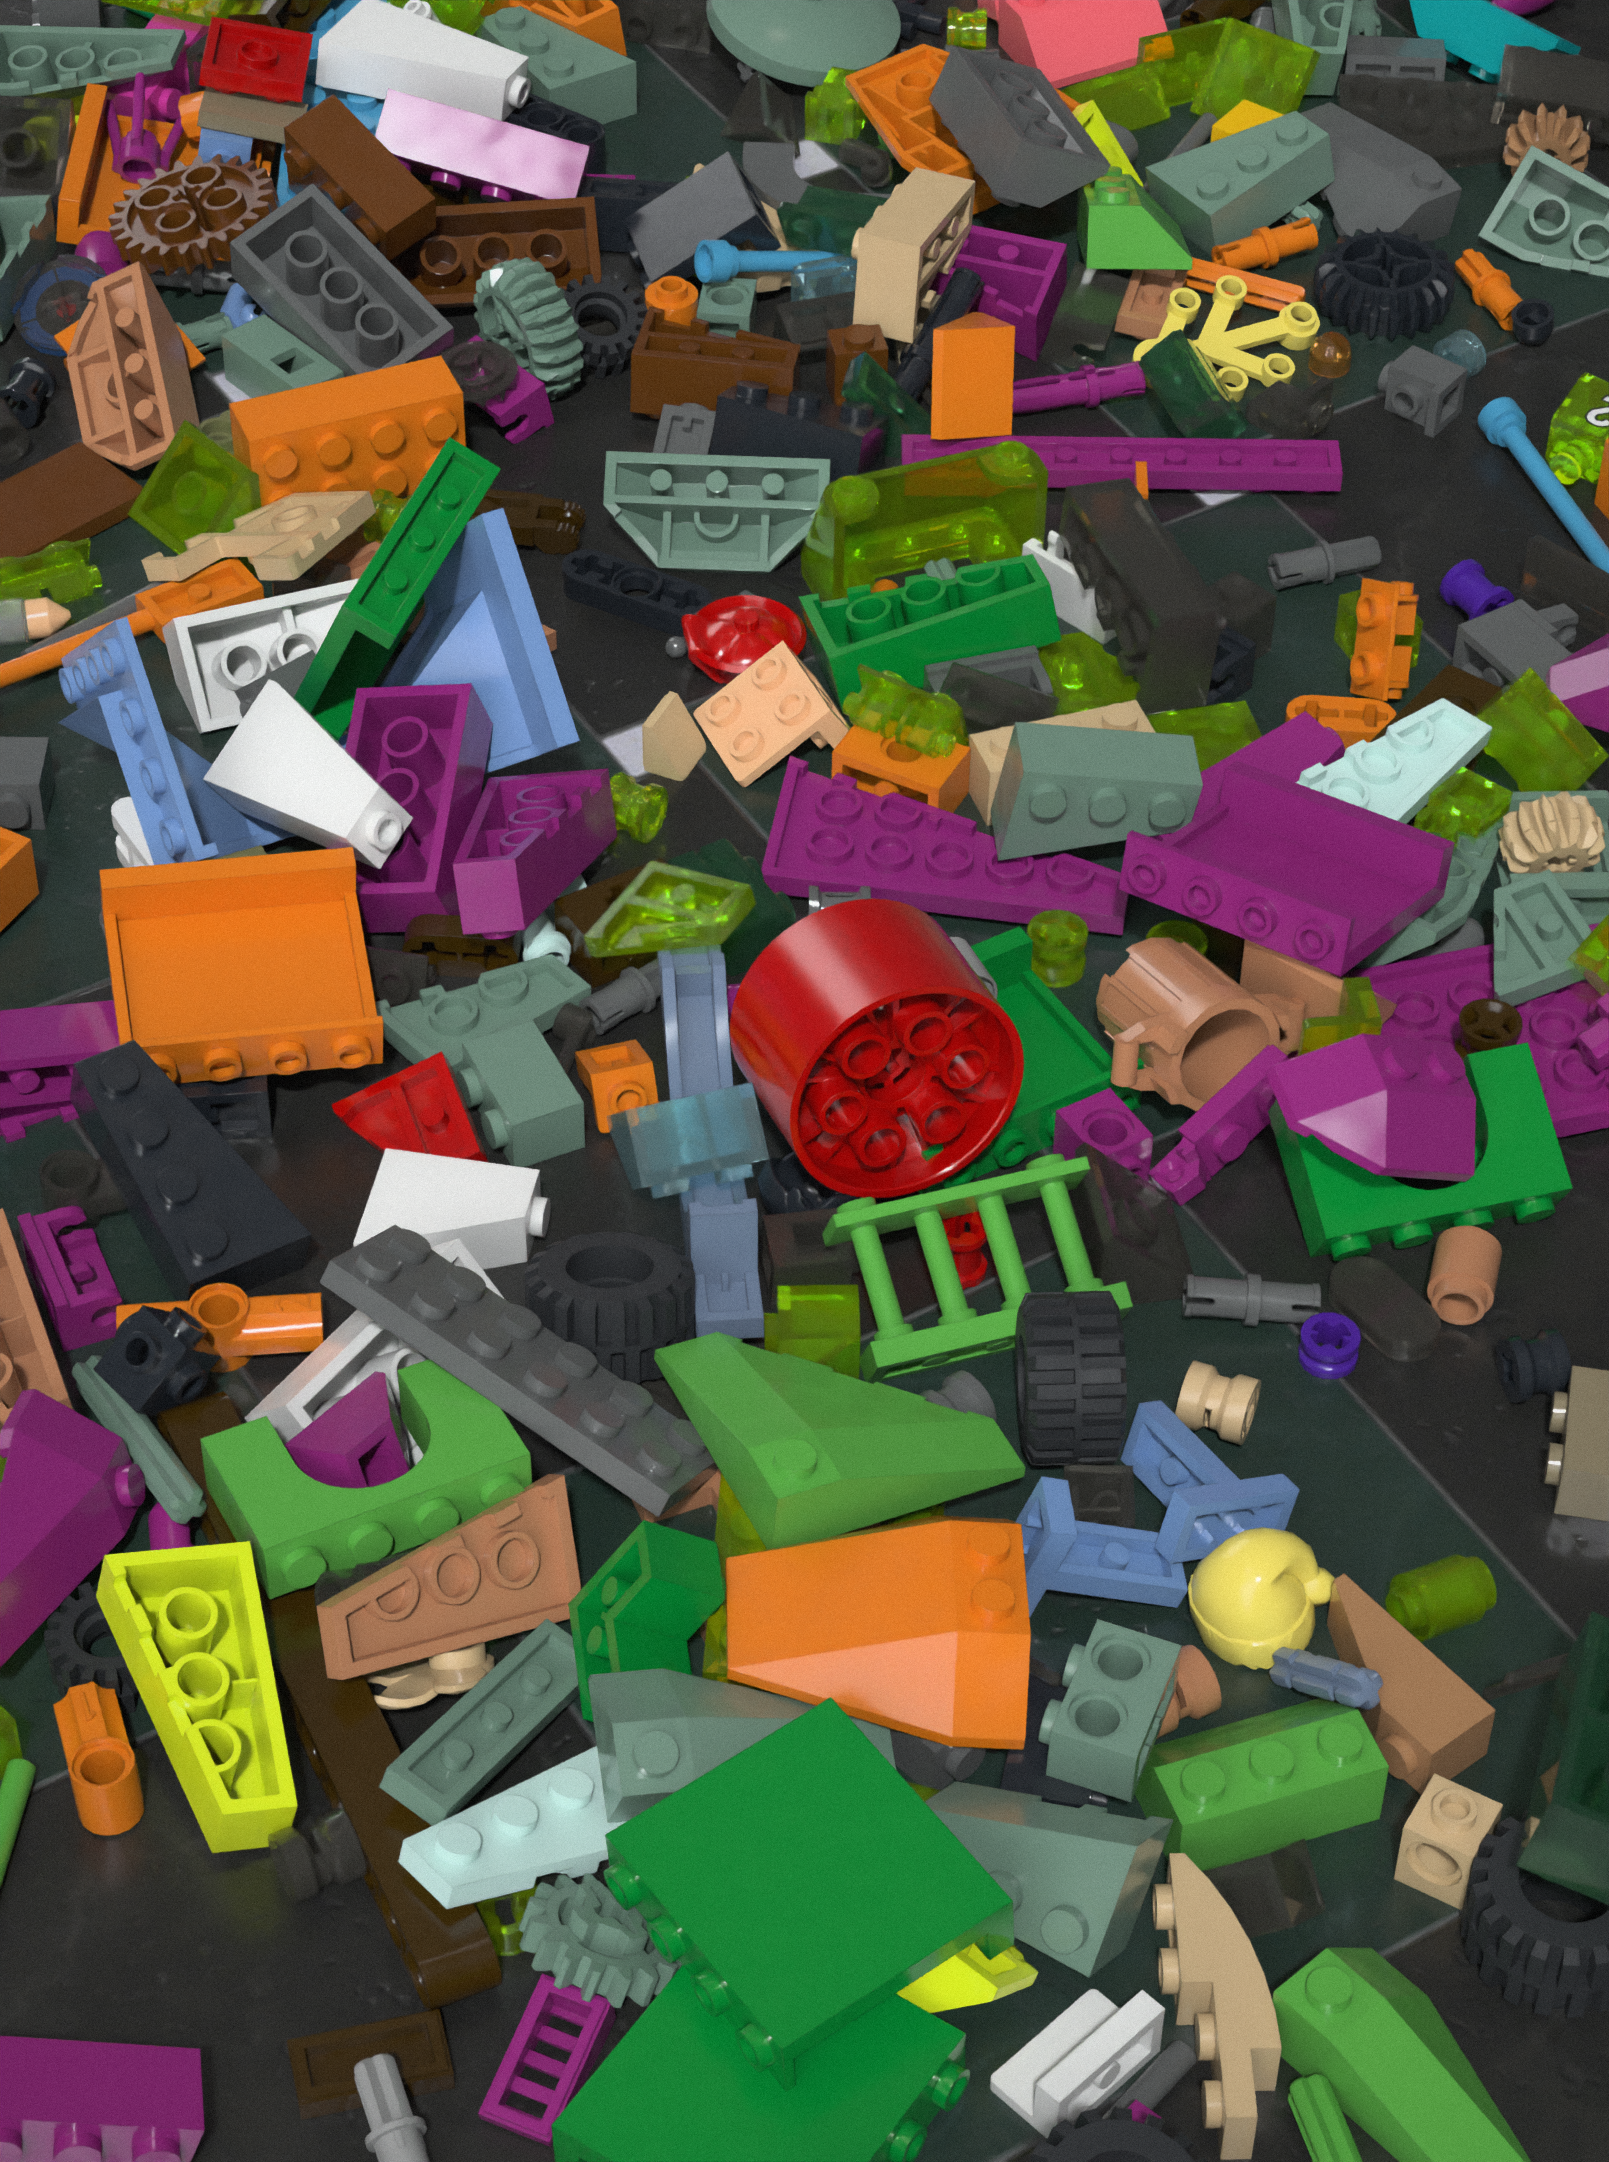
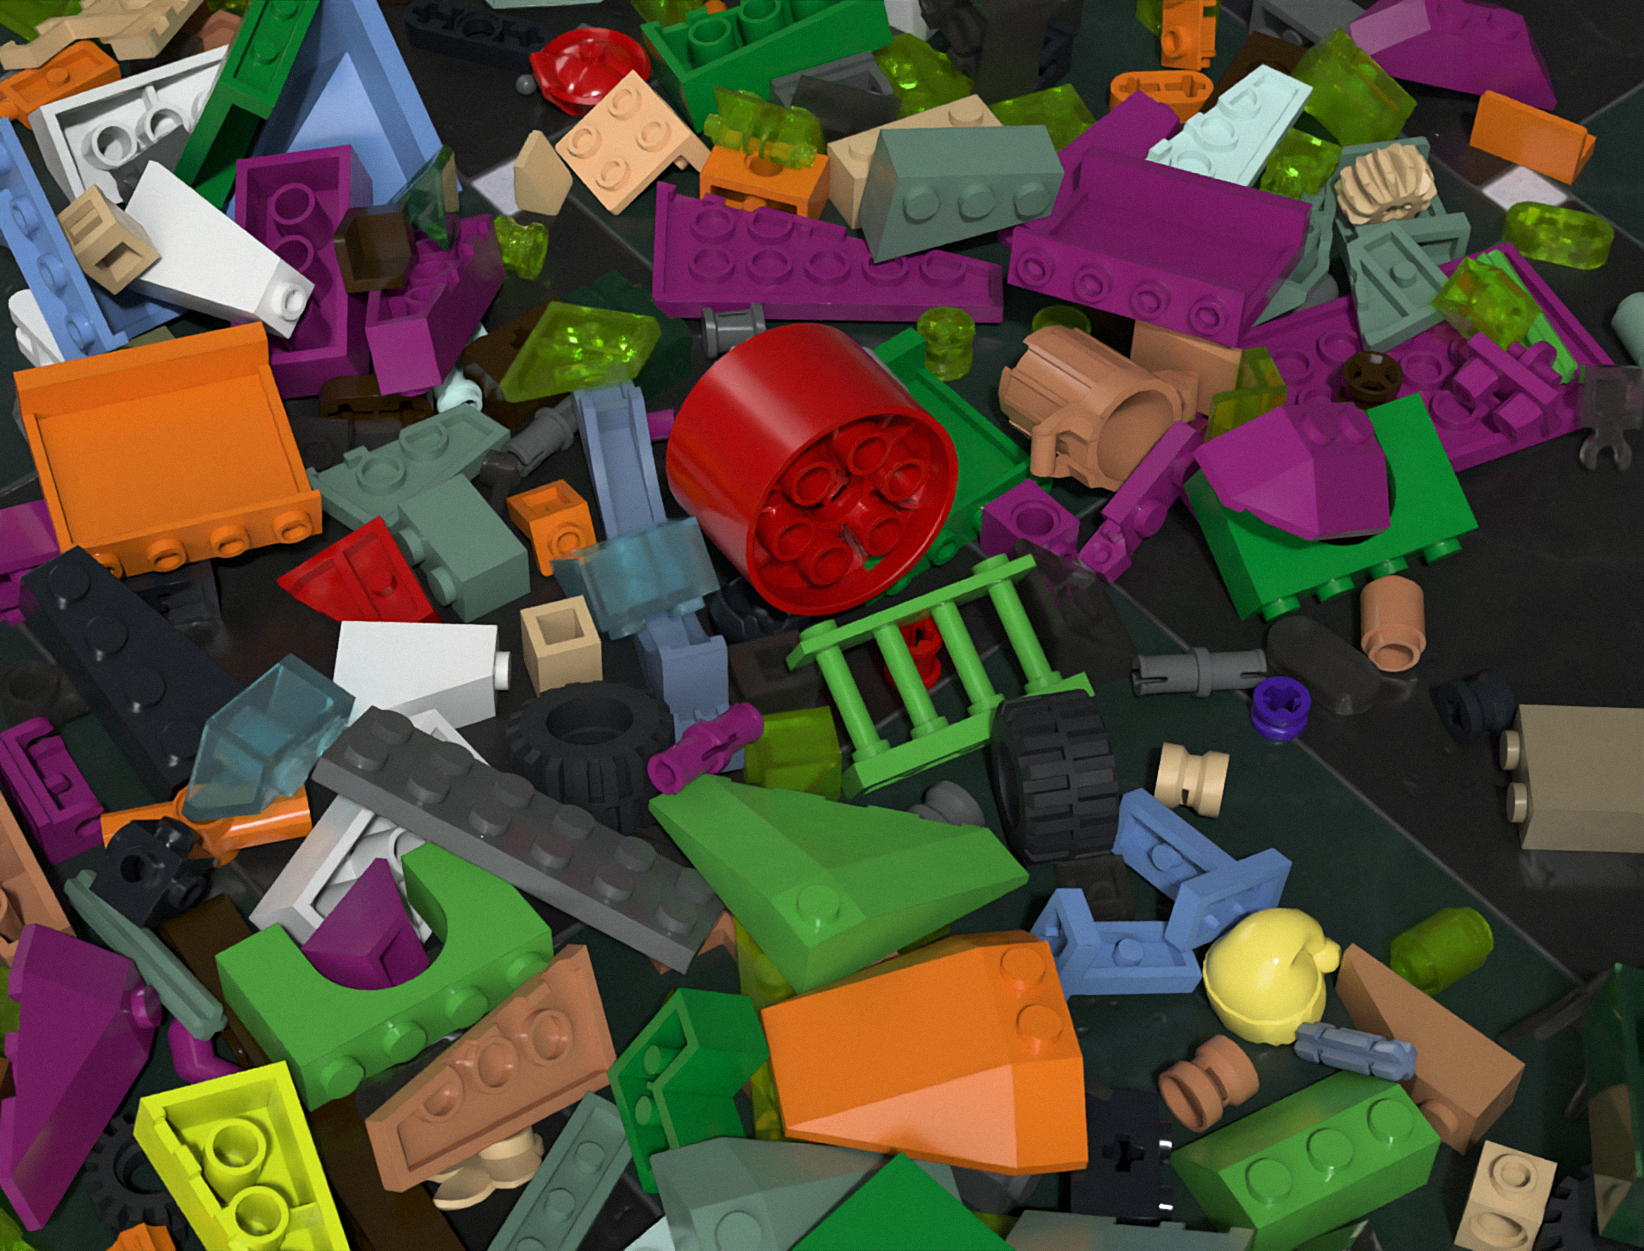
camera: 10 degrees left, 5 degrees up
sand green brick [1039,1619,1182,1802] -> none
none -> tan brick [56,184,160,295]
none -> clear light blue slope [181,653,356,821]
none -> dark brown panel [333,202,419,293]
none -> clear green slope [386,144,461,252]
none -> tan brick [520,595,603,697]
none -> magenta pin [647,702,764,795]

